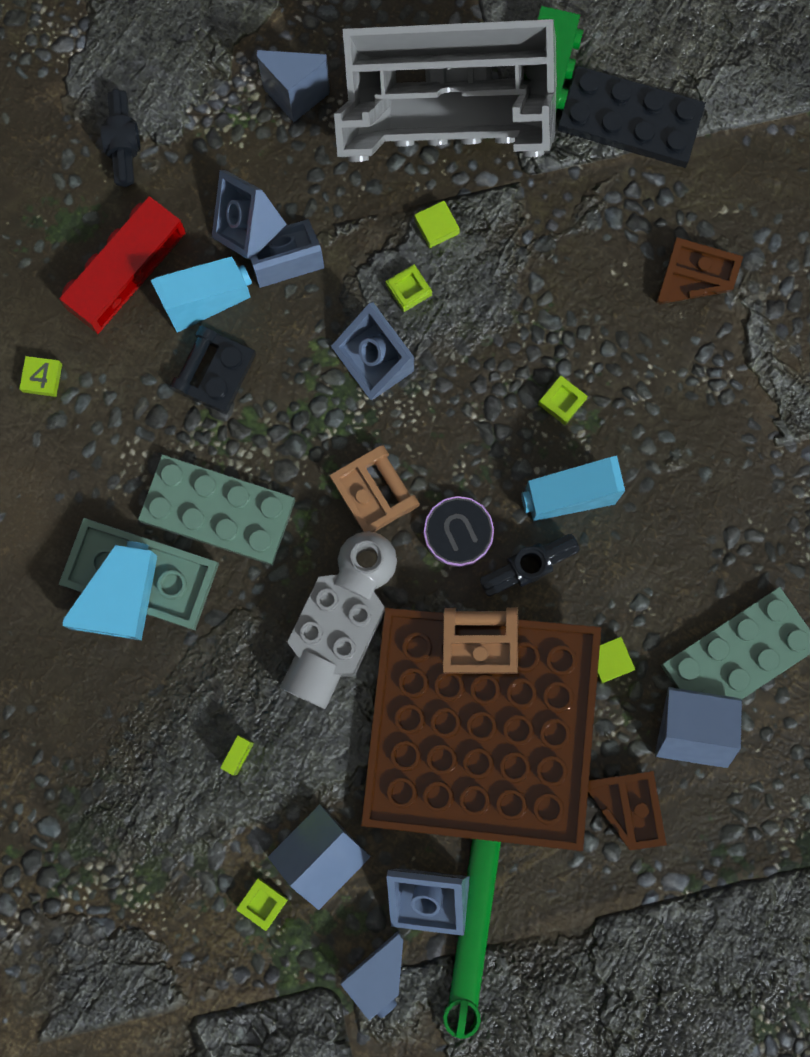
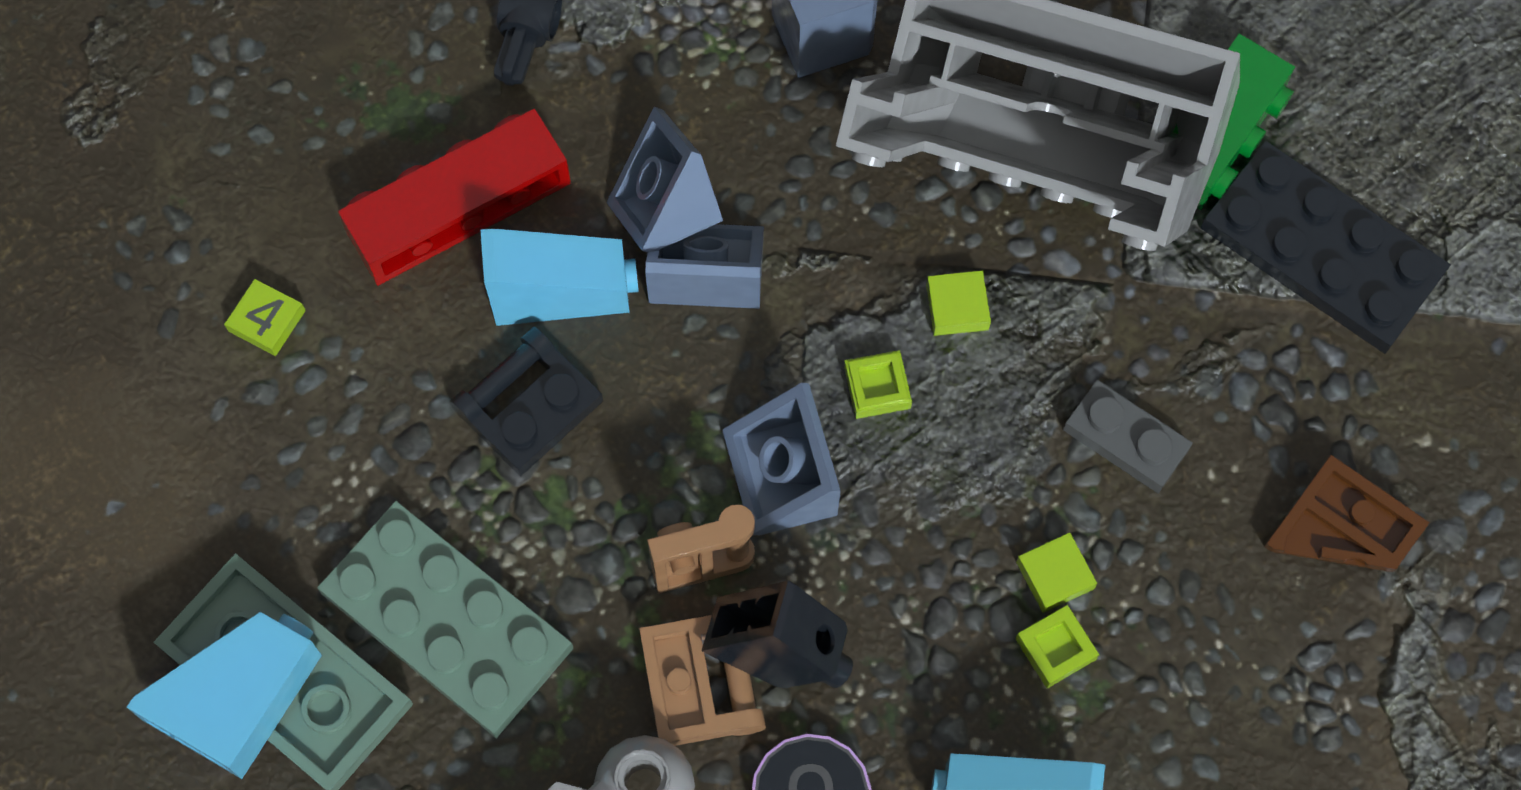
camera: 20 degrees right, 10 degrees down
none -> medium nougat plate [647,505,755,594]
none -> black torso [701,580,853,688]
none -> lime tile [1016,533,1097,613]
none -> dark grey plate [1063,380,1193,494]

